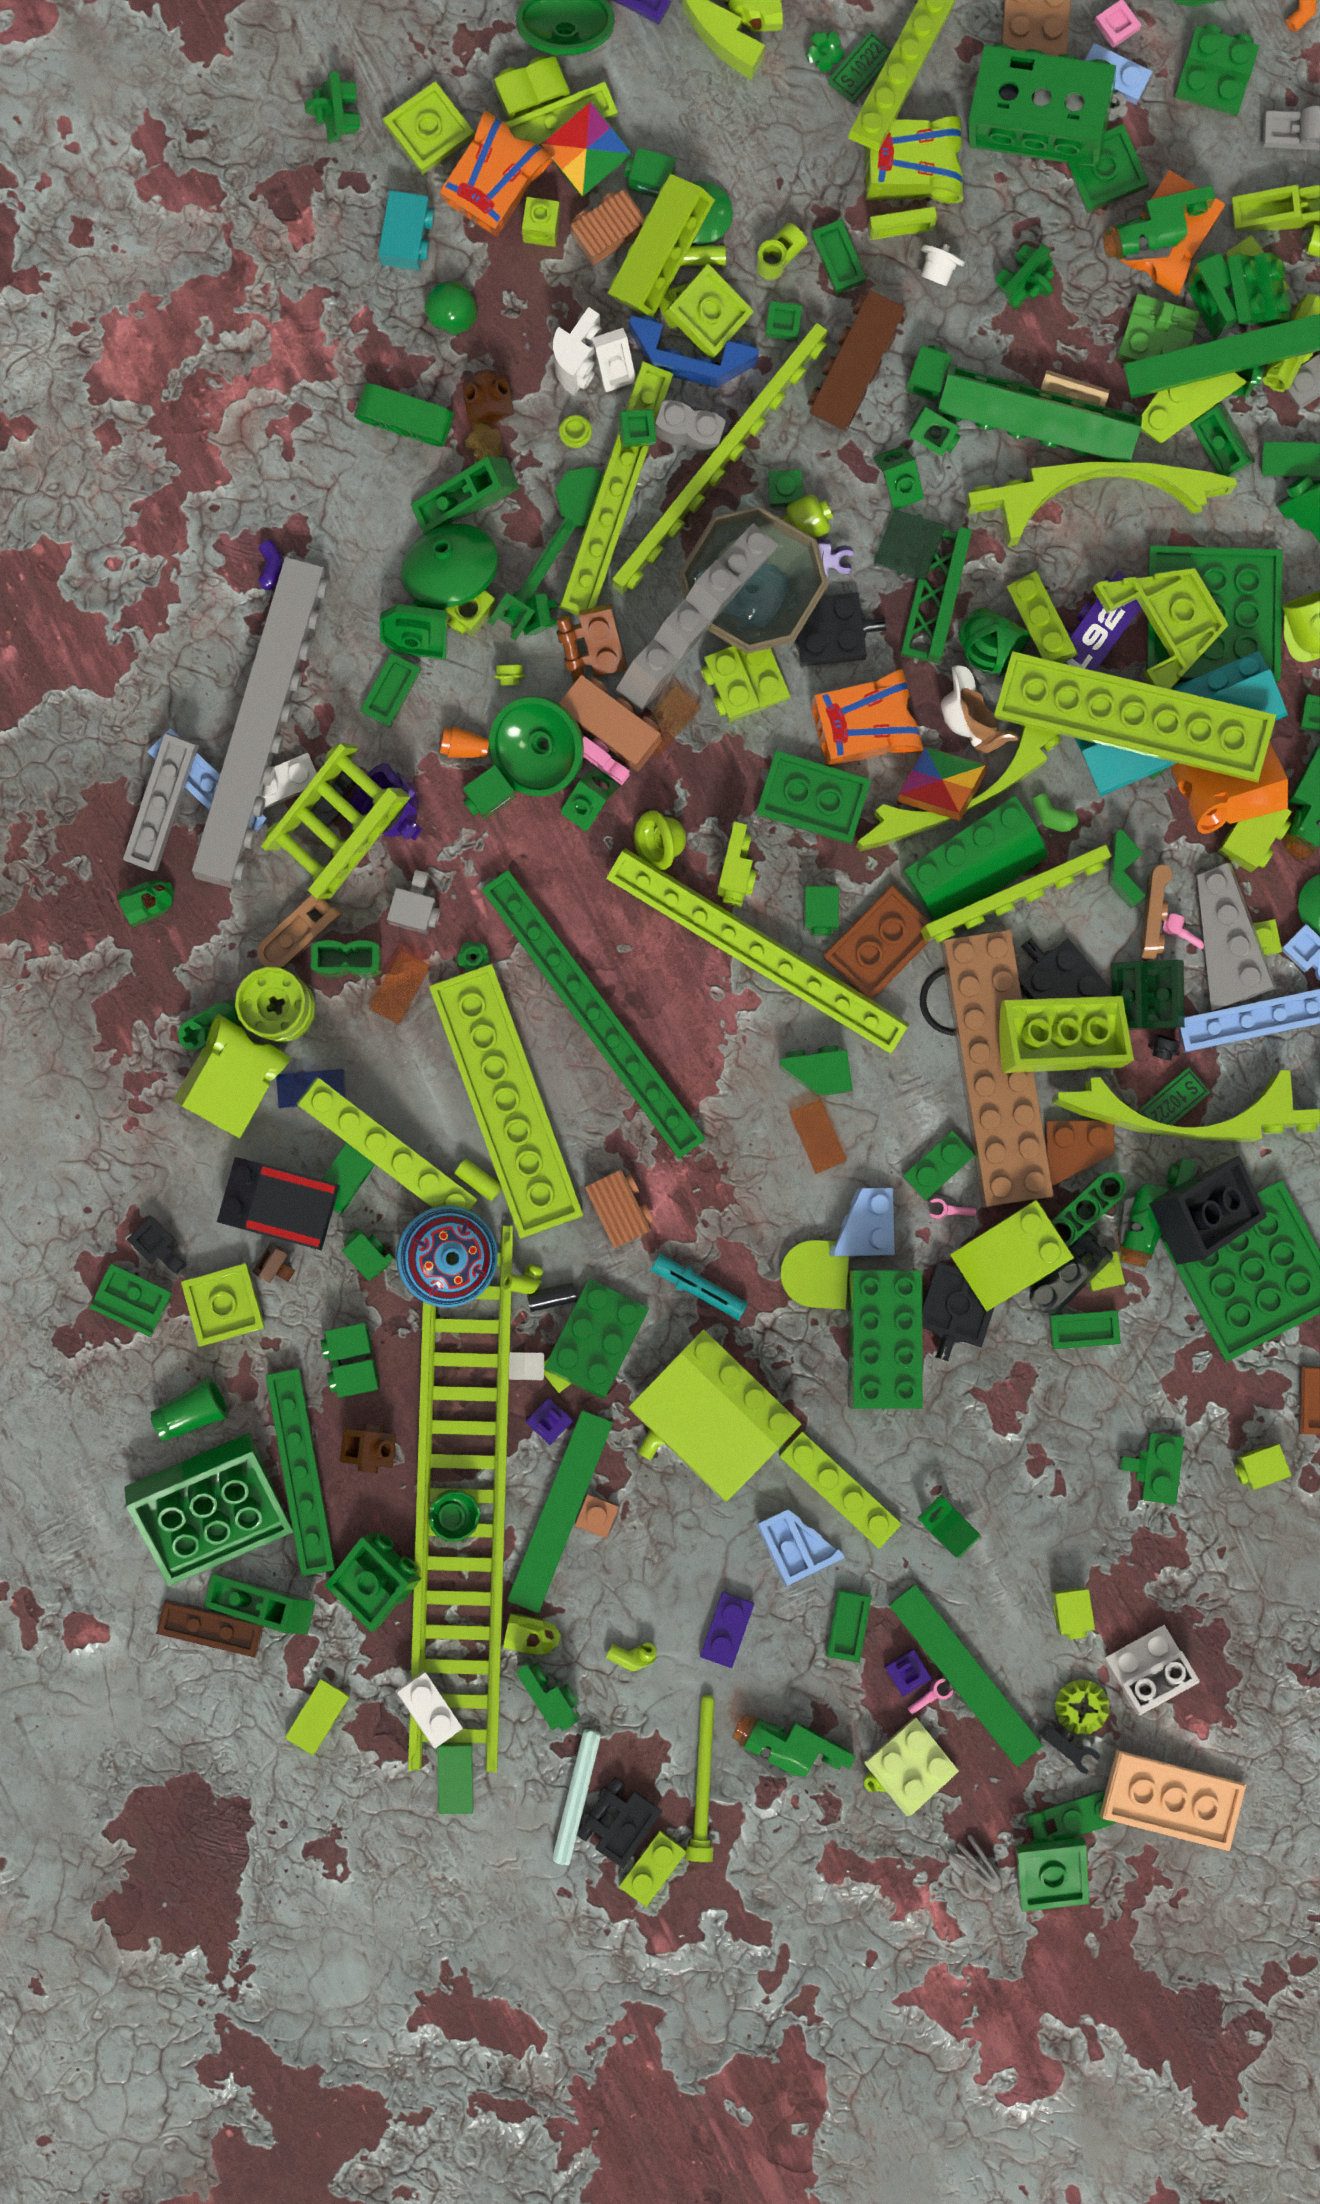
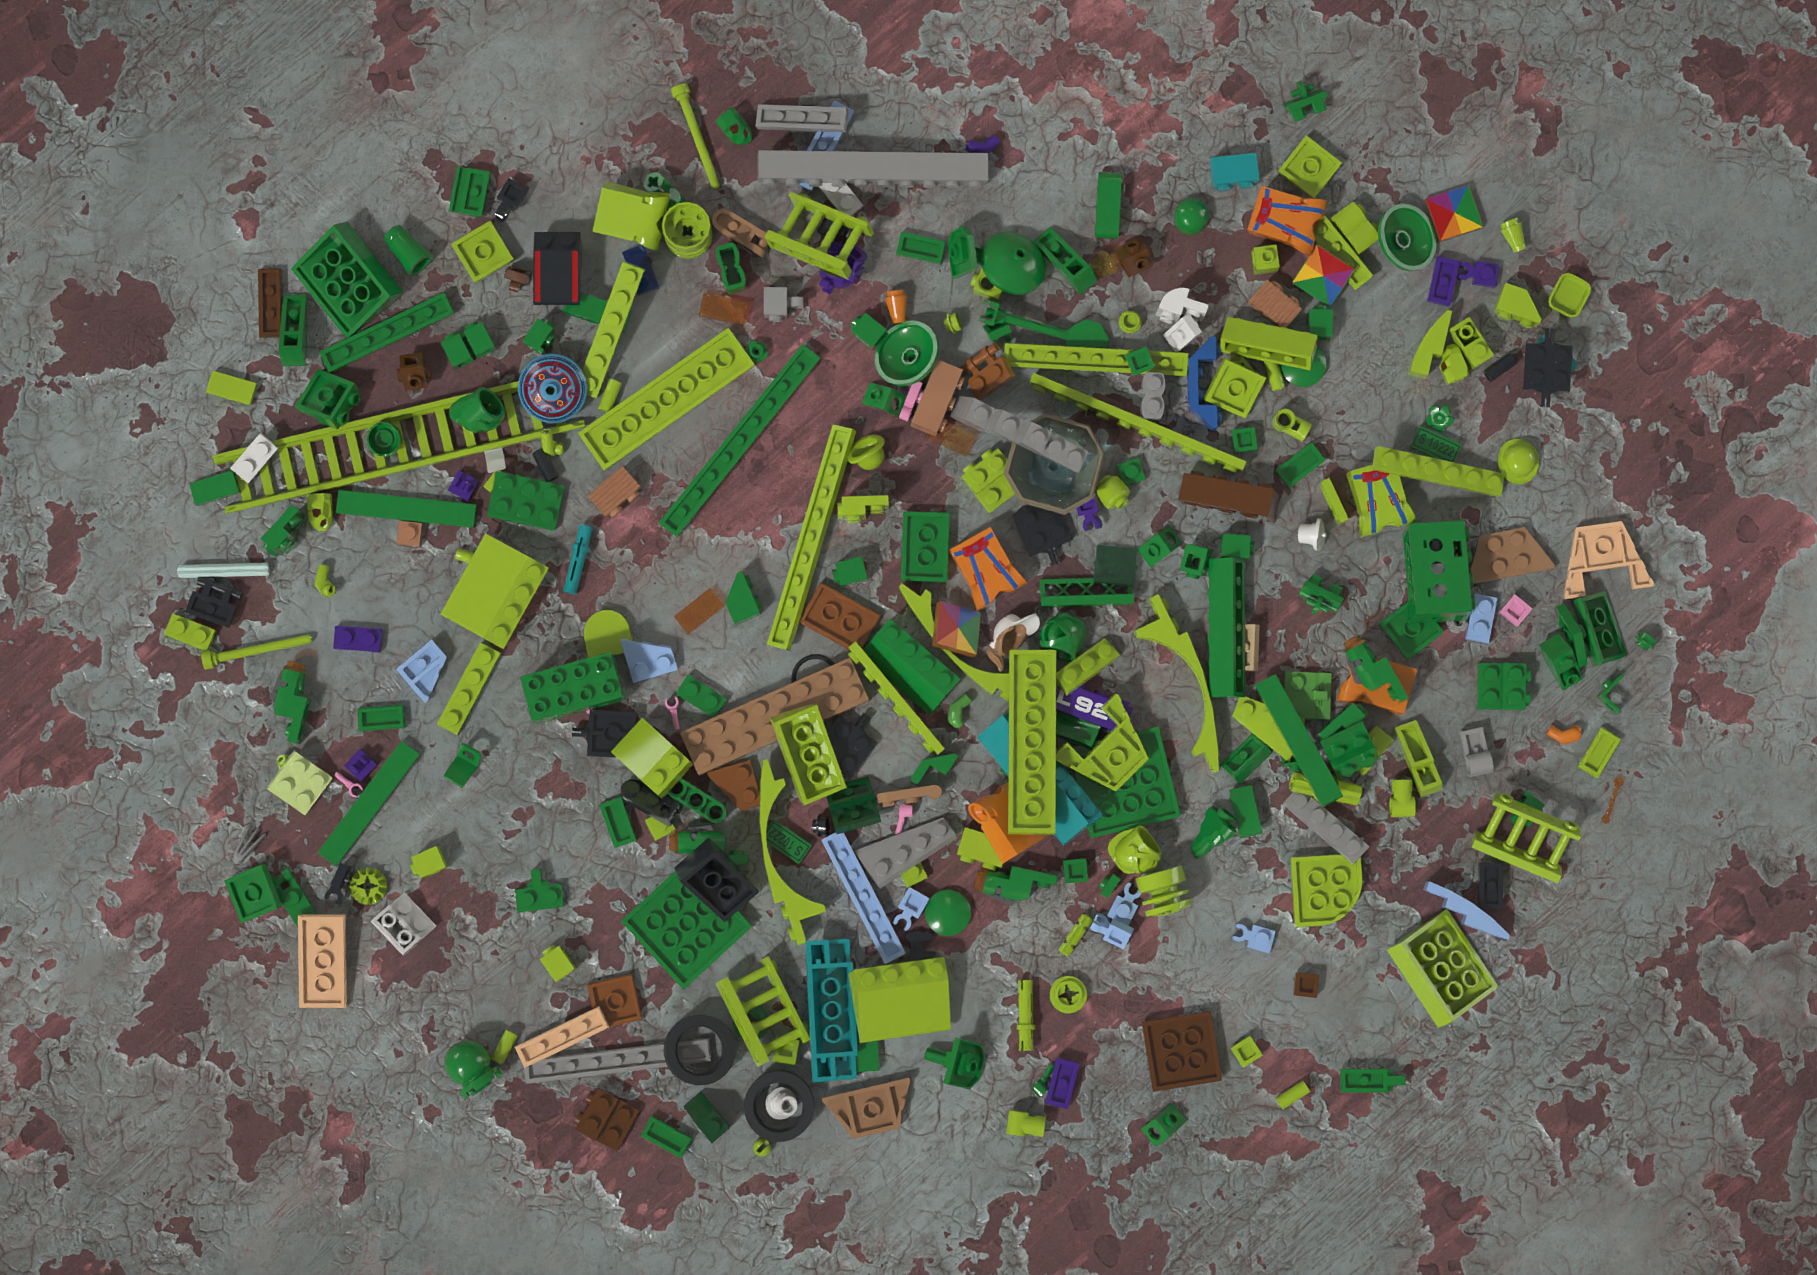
camera: 75 degrees right, 0 degrees up
none -> green helmet [449,387,505,433]
none -> lime piece [670,83,720,189]
none -> green tile [1056,711,1101,749]

